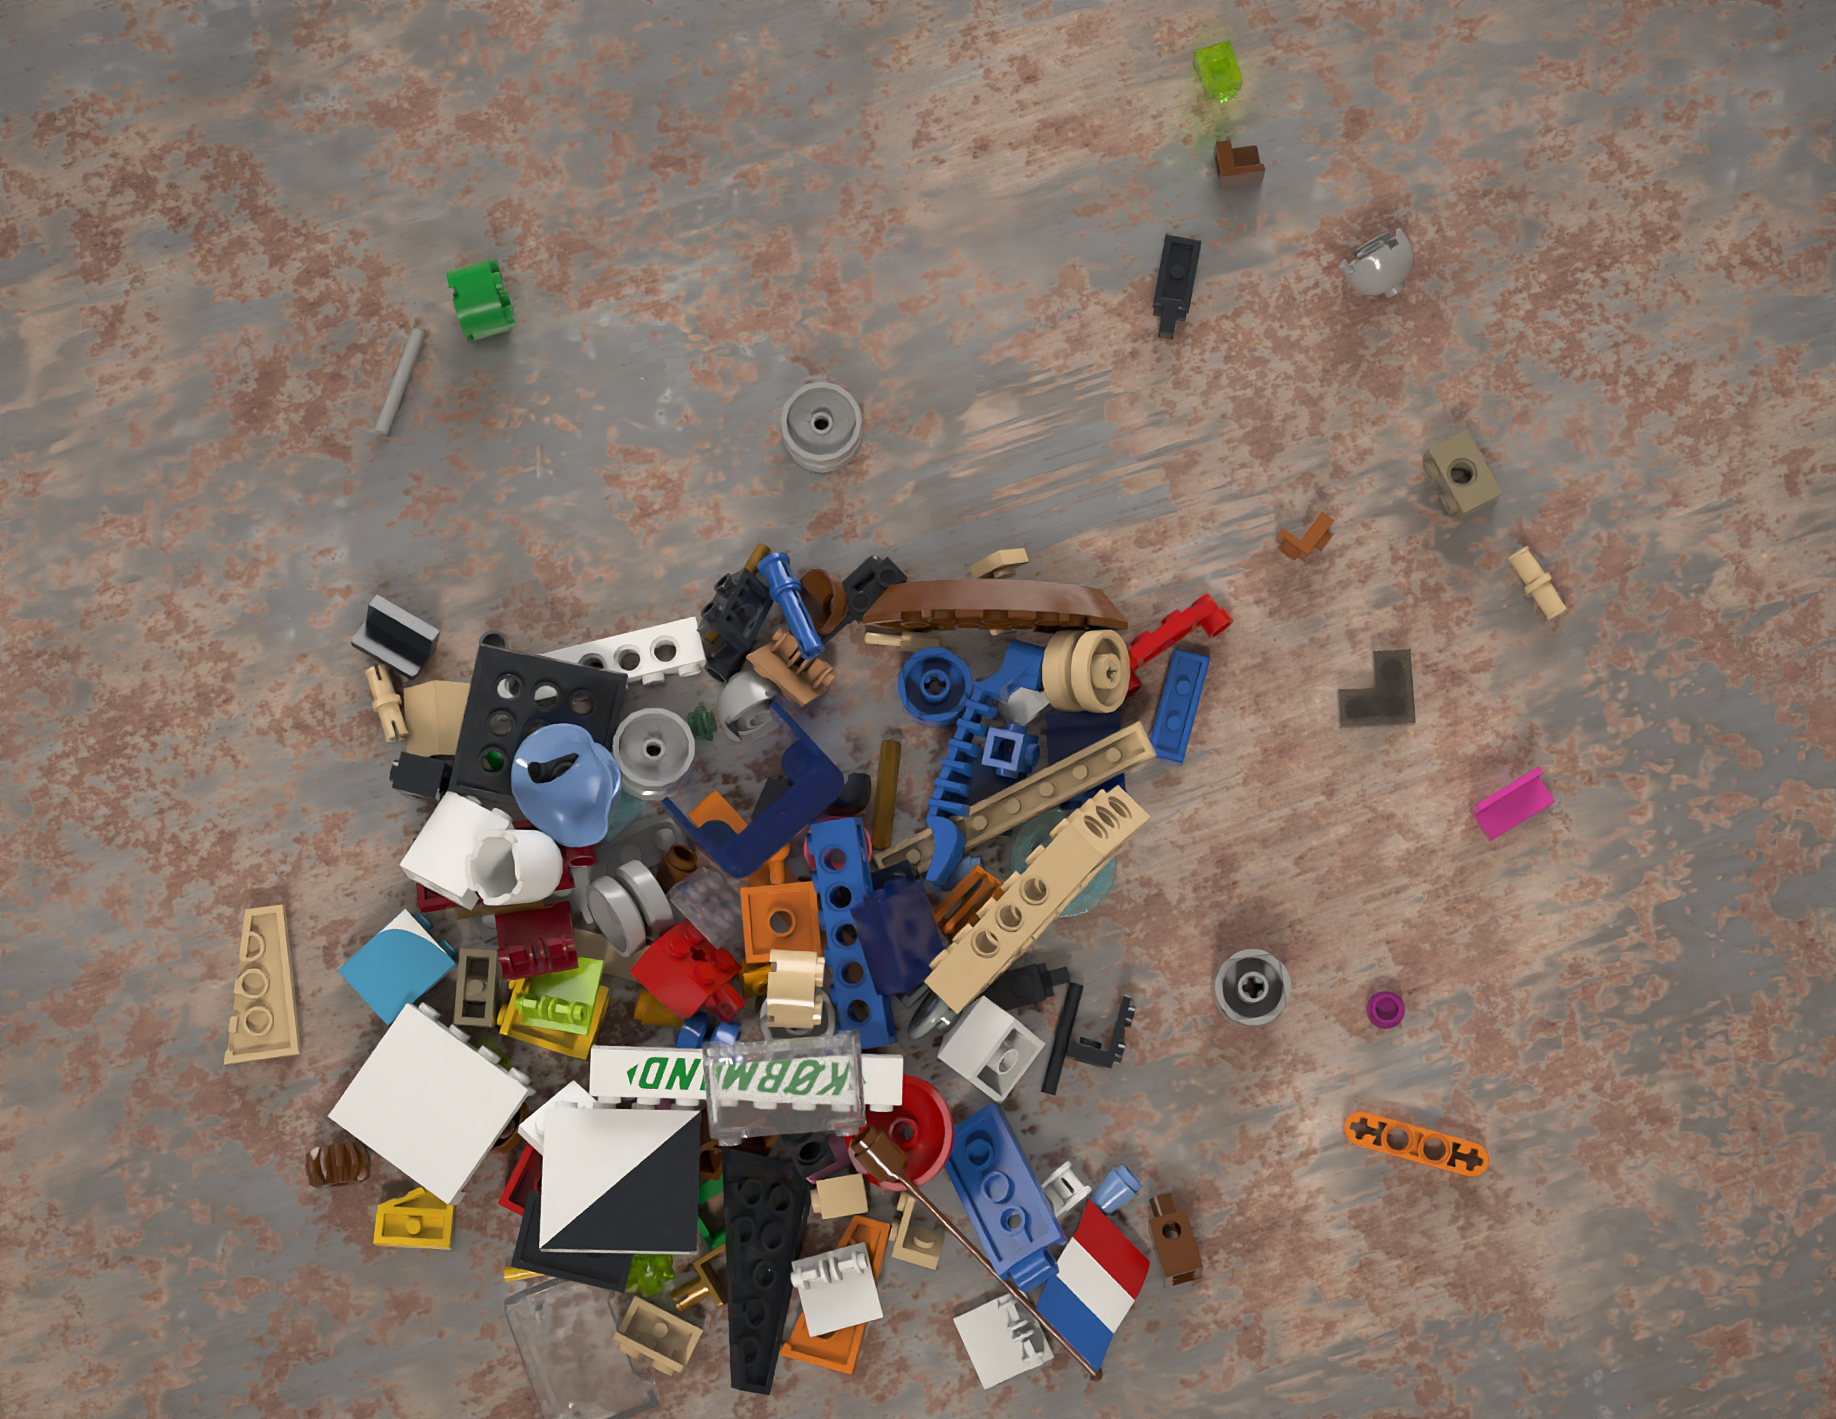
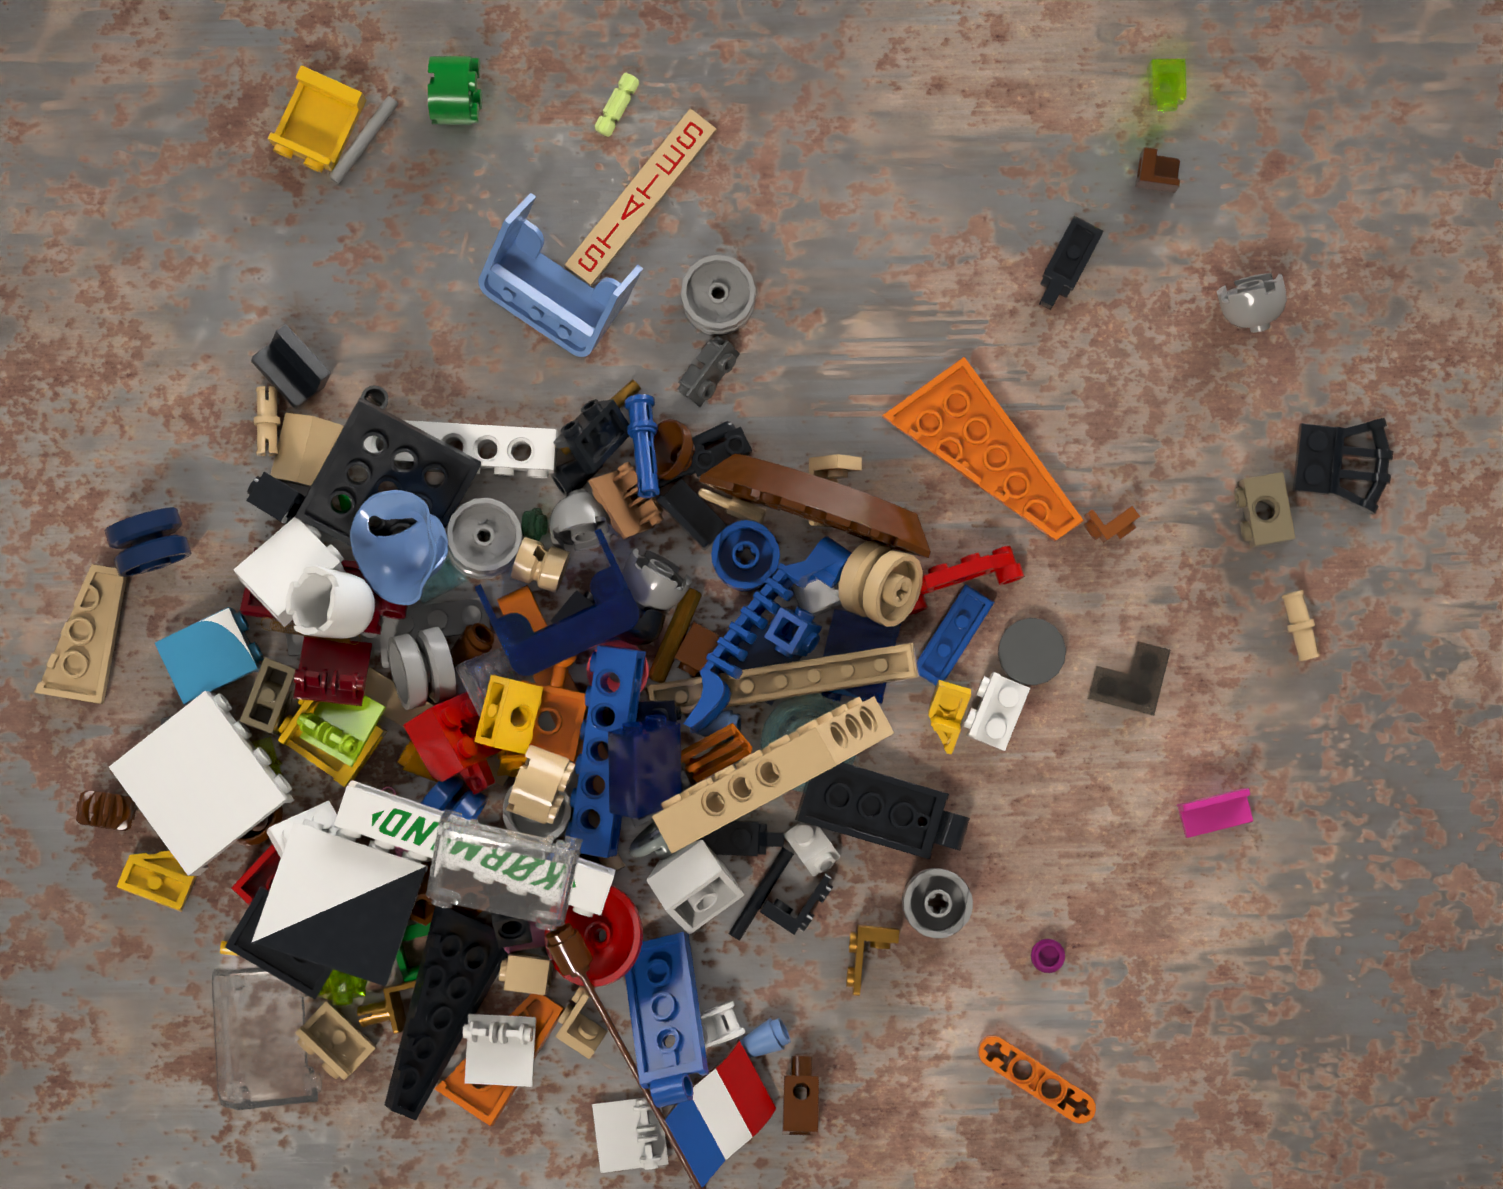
camera: 15 degrees right, 5 degrees up
none -> dark blue wheel [104,507,192,577]
none -> yellow panel [267,65,367,173]
none -> yellow brick [474,674,544,754]
none -> medium blue windscreen [478,193,643,357]
none -> tan wheel [511,537,570,593]
none -> tan tile [565,108,717,287]
none -> yellowish green axle [595,73,639,137]
none -> light grey cylinder [622,548,692,612]
none -> black panel [656,479,727,551]
none -> reddish brown brick [674,622,721,677]
none -> dark grey hinge [677,336,740,407]
none -> white bracket [784,822,840,876]
none -> black hinge [795,762,970,859]
none -> pearl gold bracket [846,925,900,996]
none -> orange wing [882,357,1084,541]
none -> yellow slope [928,680,971,755]
none -> white bracket [964,672,1030,751]
none -> dark grey tile [998,618,1066,686]
none -> black plate [1292,418,1394,515]

